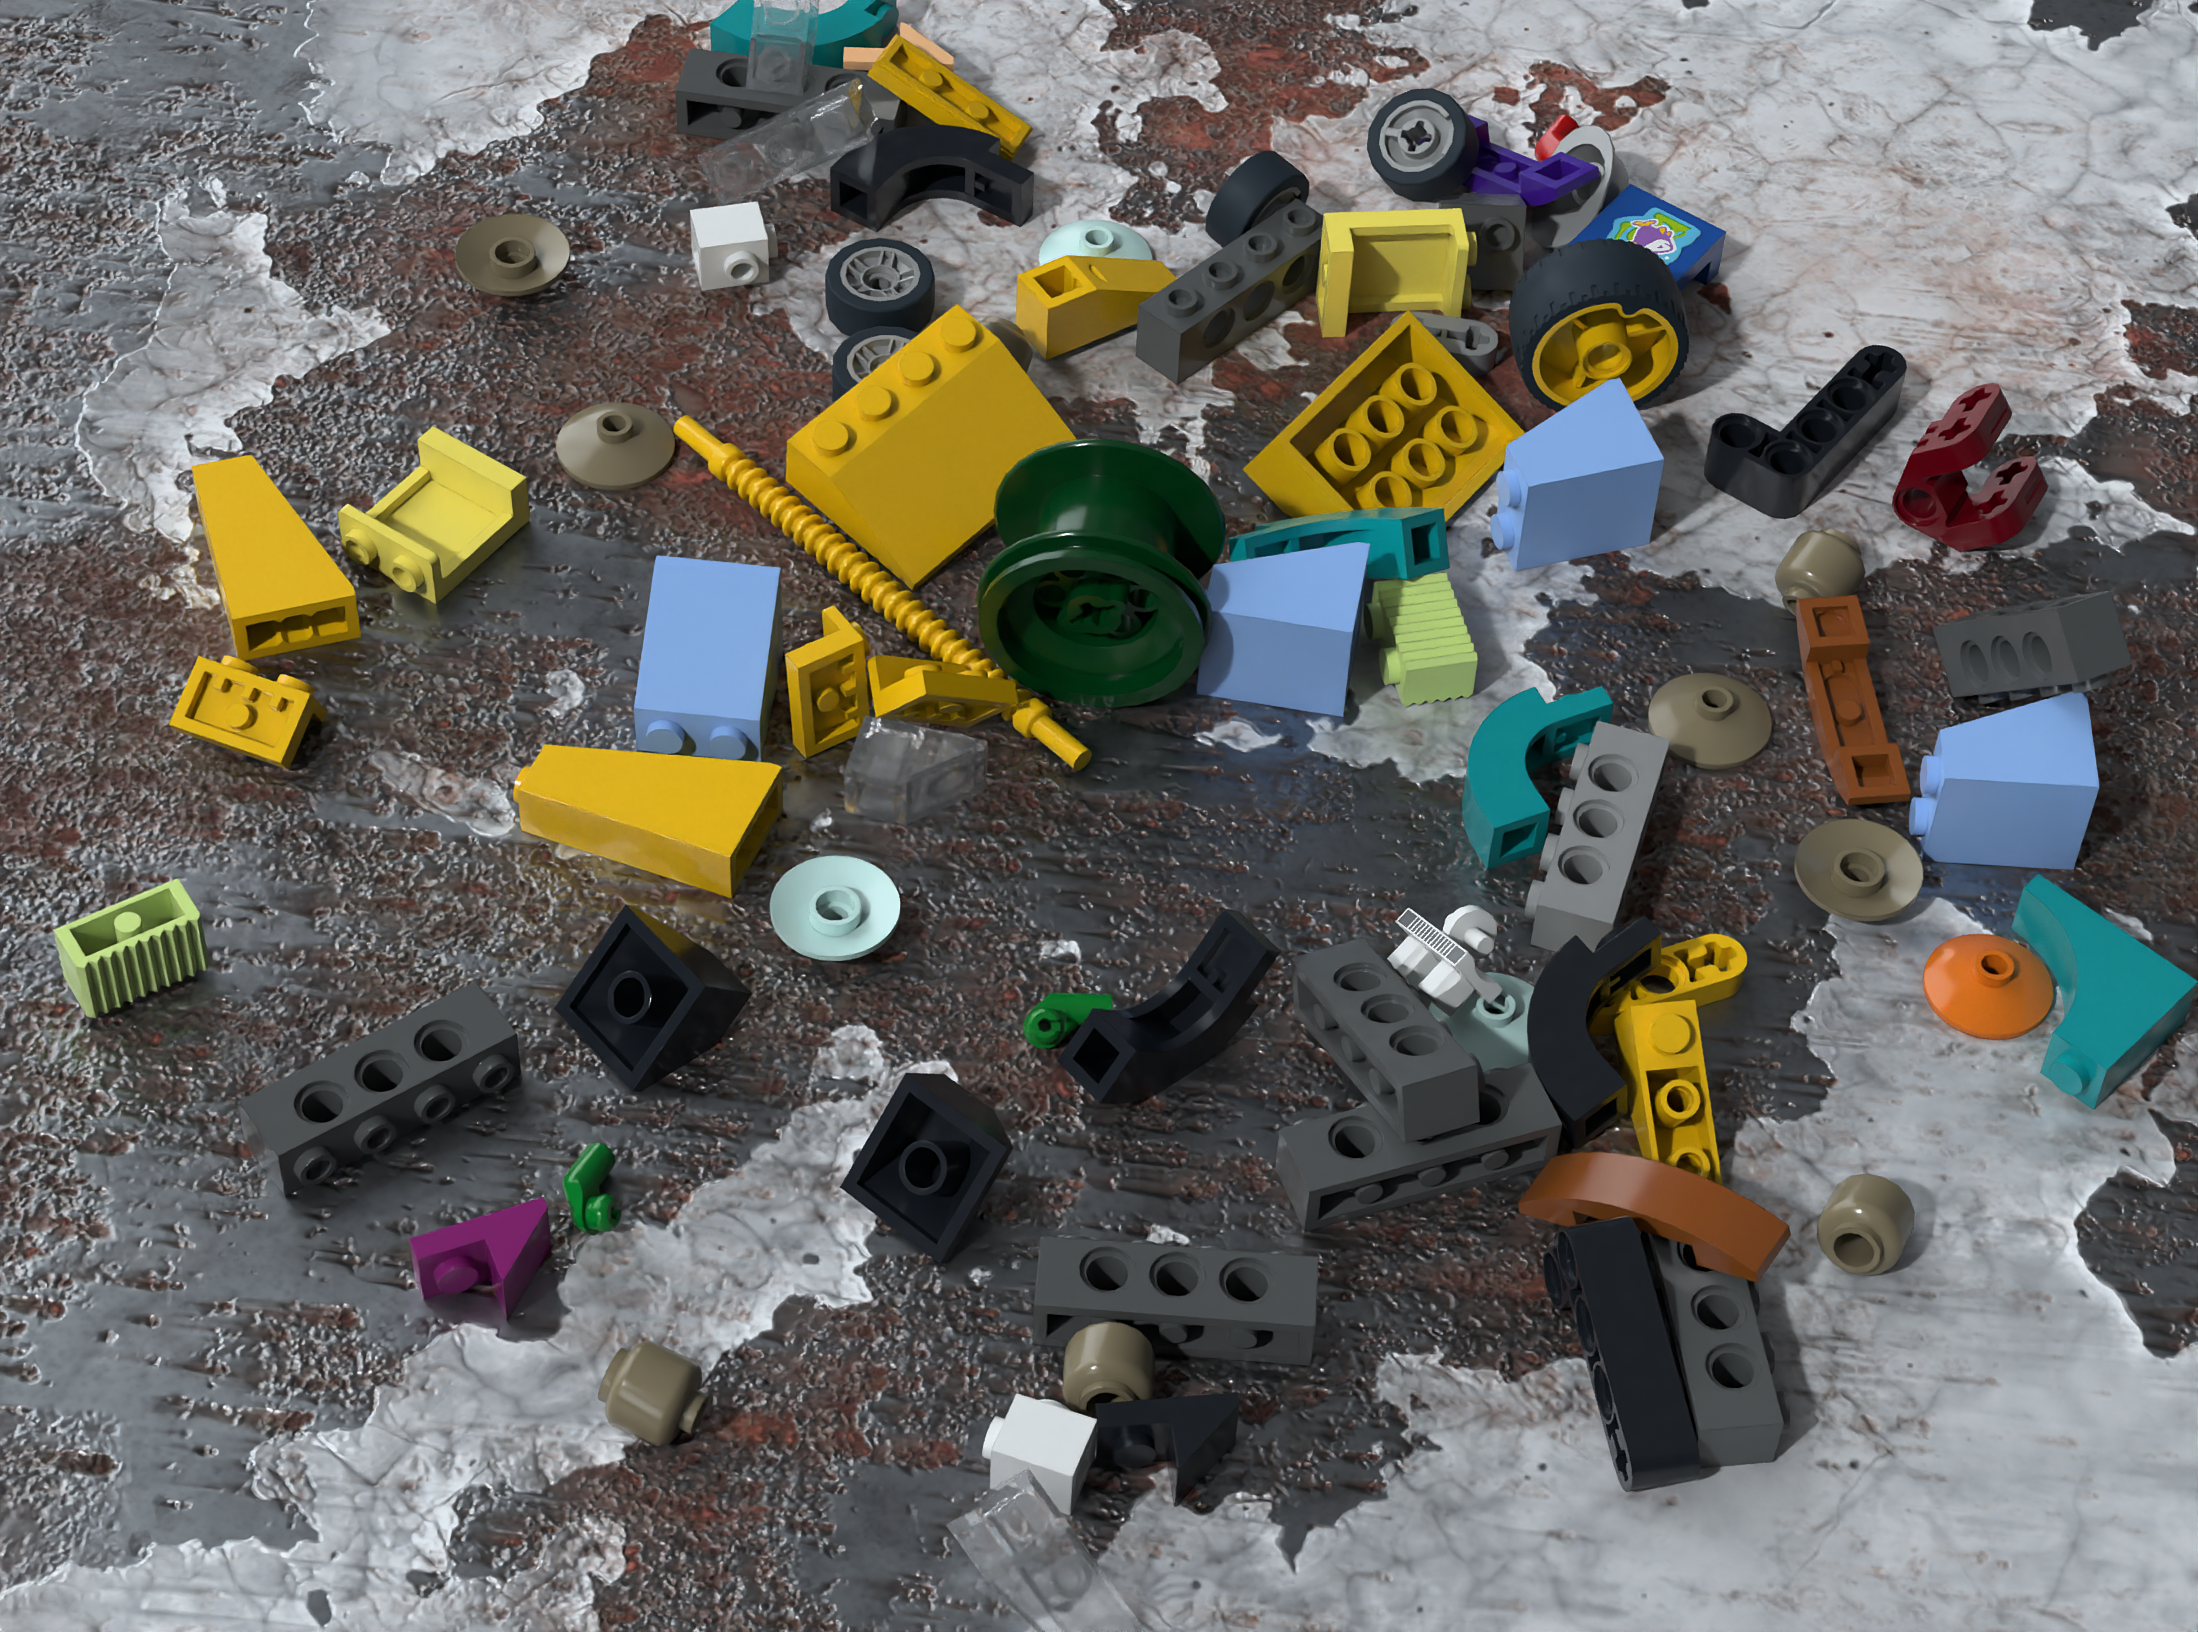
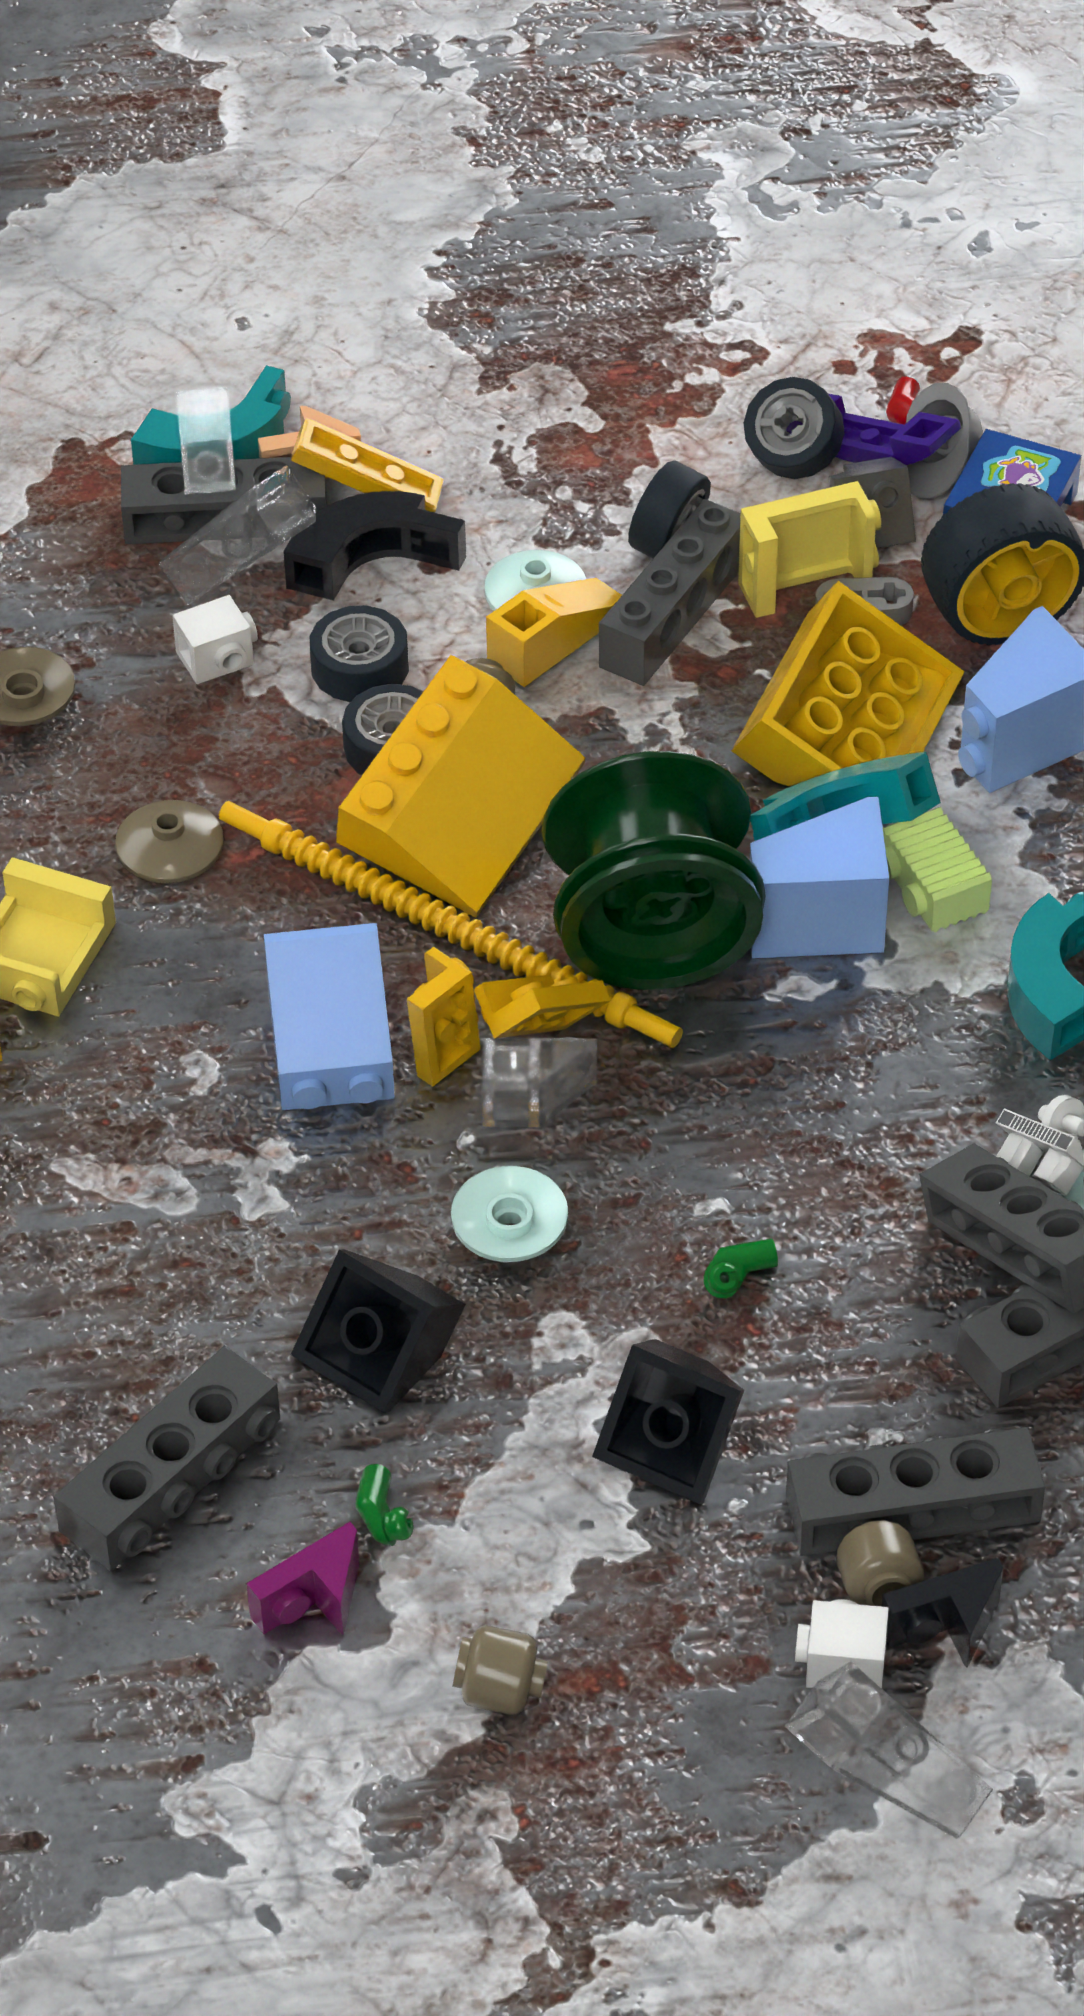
camera: 10 degrees left, 0 degrees up
yellow slope [513,744,783,899] -> none
black arch [1057,909,1281,1104] -> none

